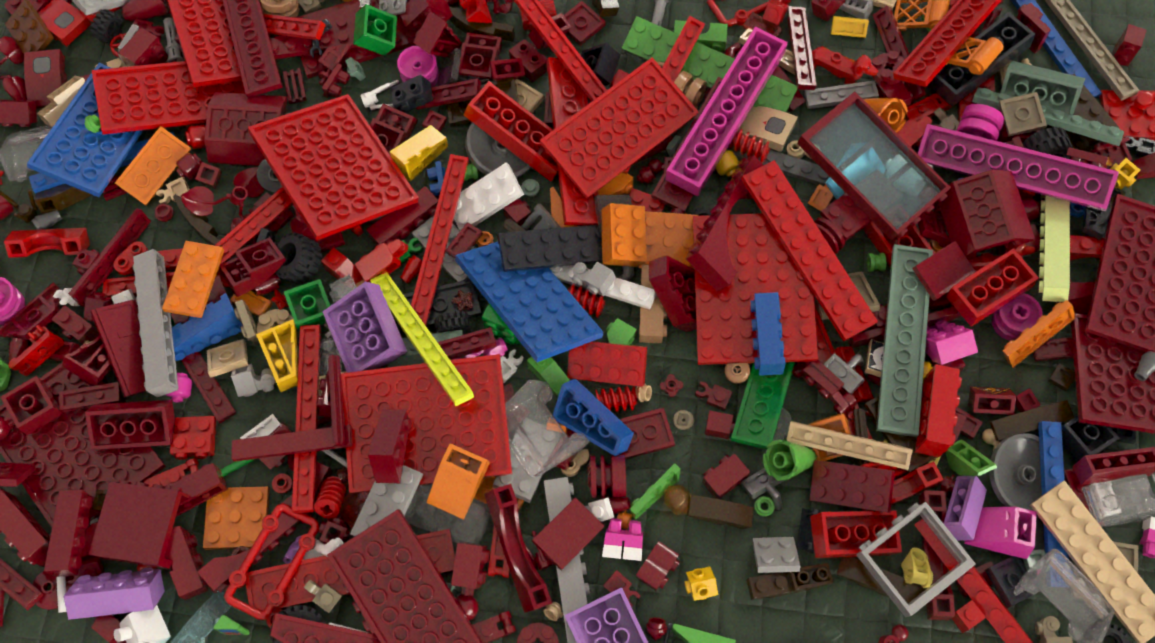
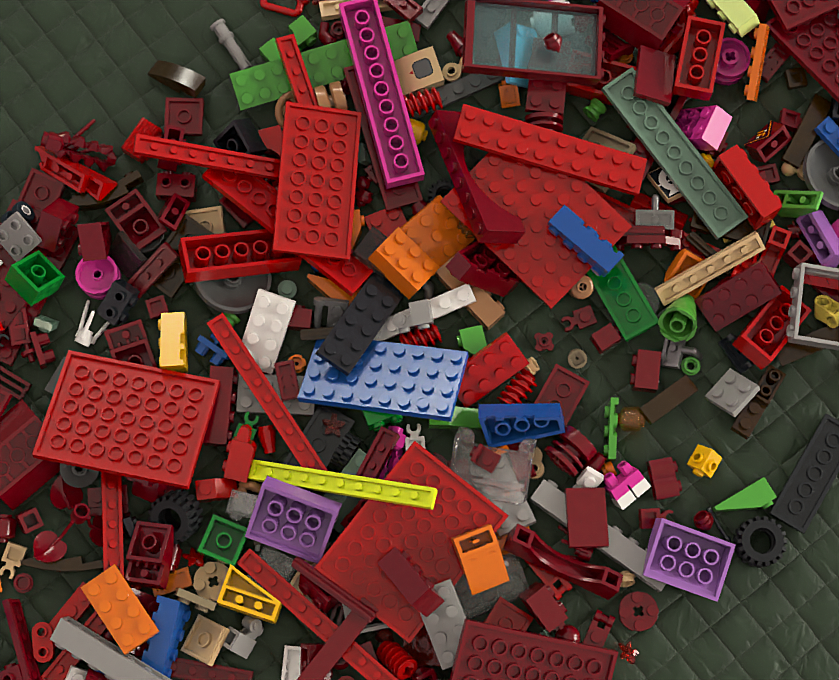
camera: 50 degrees left, 10 degrees up
none -> dark red bracket [469,443,502,474]
none -> dark red plate [543,32,562,52]

